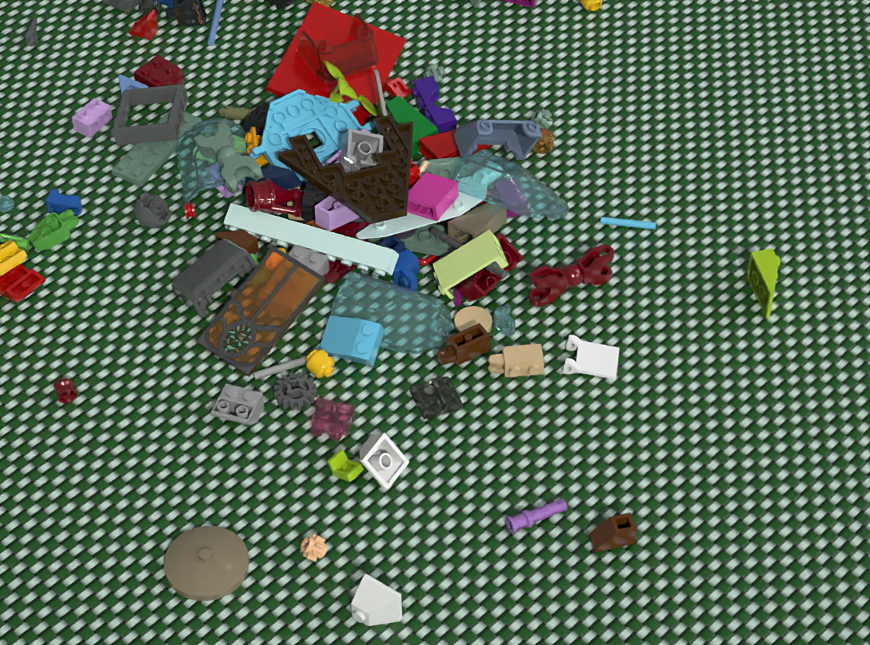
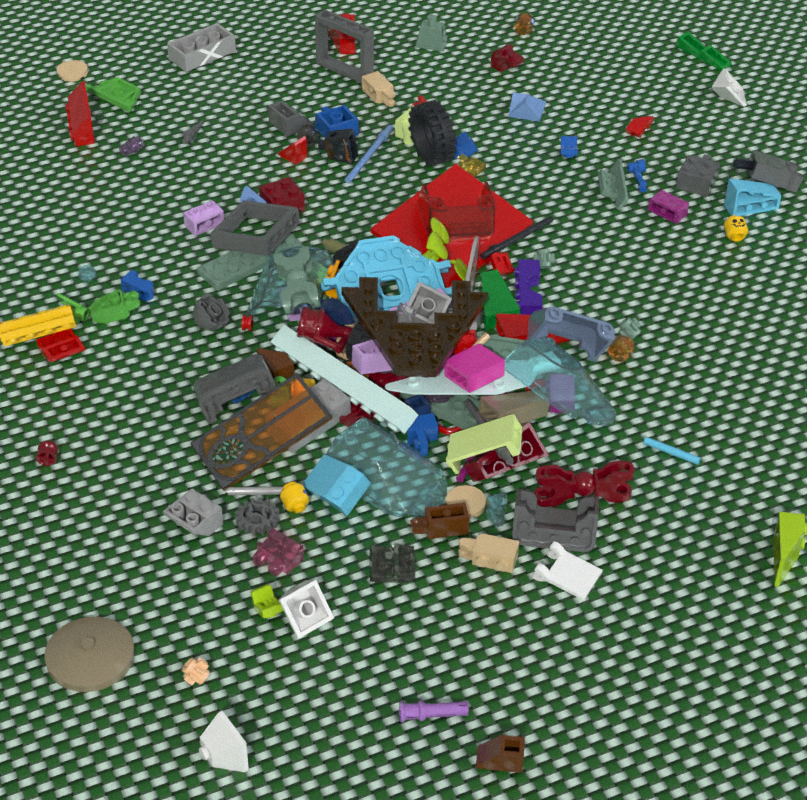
camera: 20 degrees right, 5 degrees down
none -> black bar [480,216,553,260]
none -> dark grey windscreen [512,489,599,552]

